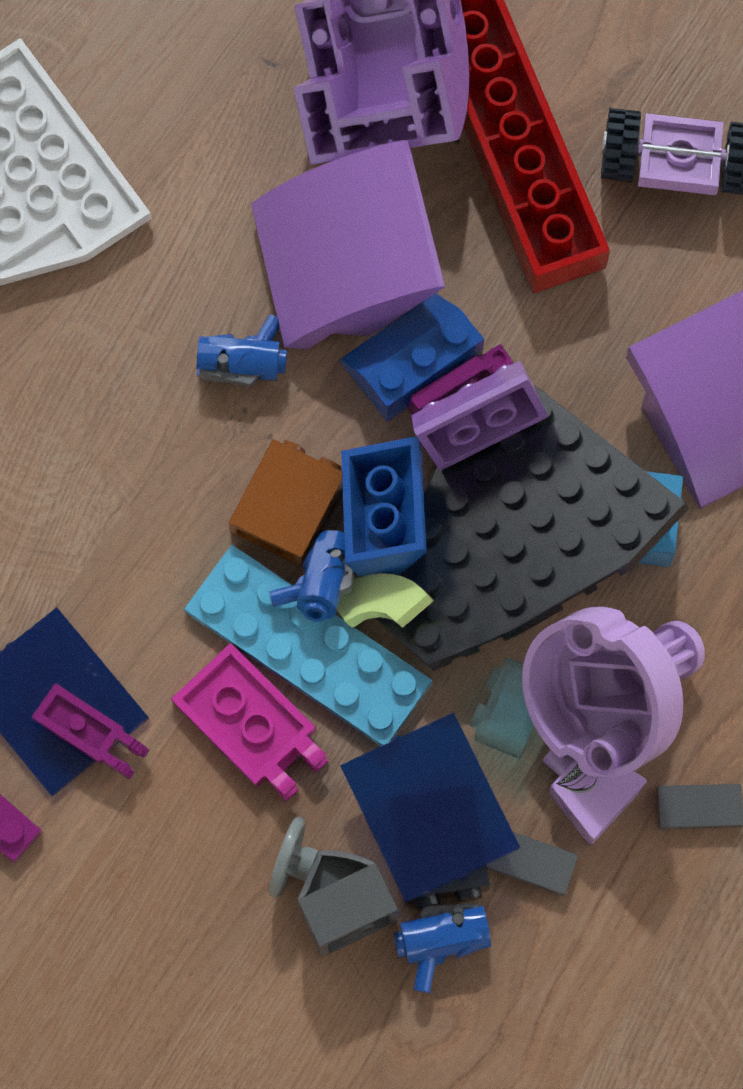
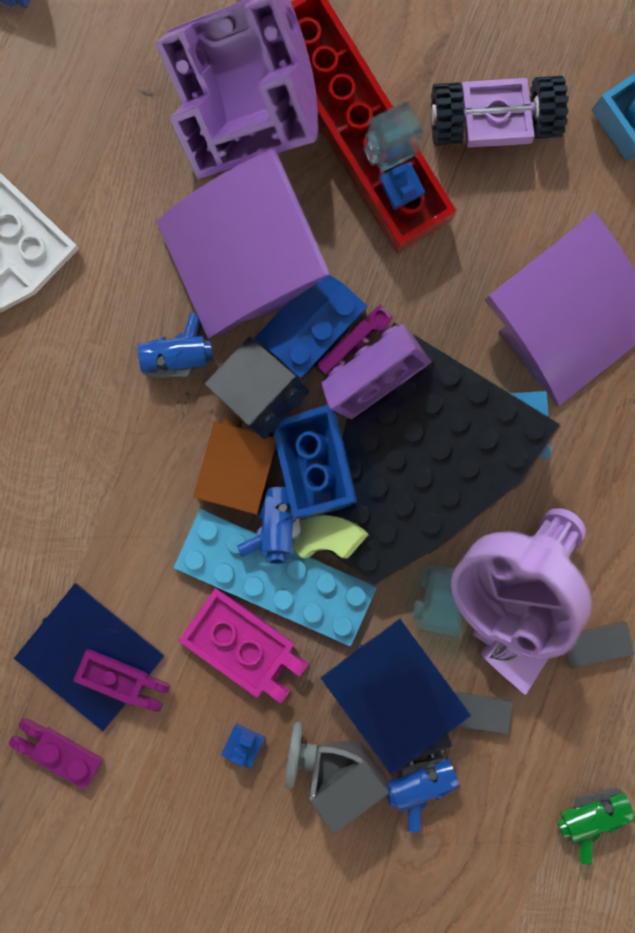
camera: 15 degrees left, 15 degrees up
none -> brick [205,336,310,440]
none -> blue tile [221,723,265,769]
none -> clear light blue brick [364,101,424,173]
none -> blue tile [379,162,425,210]
none -> green piece [556,787,635,864]

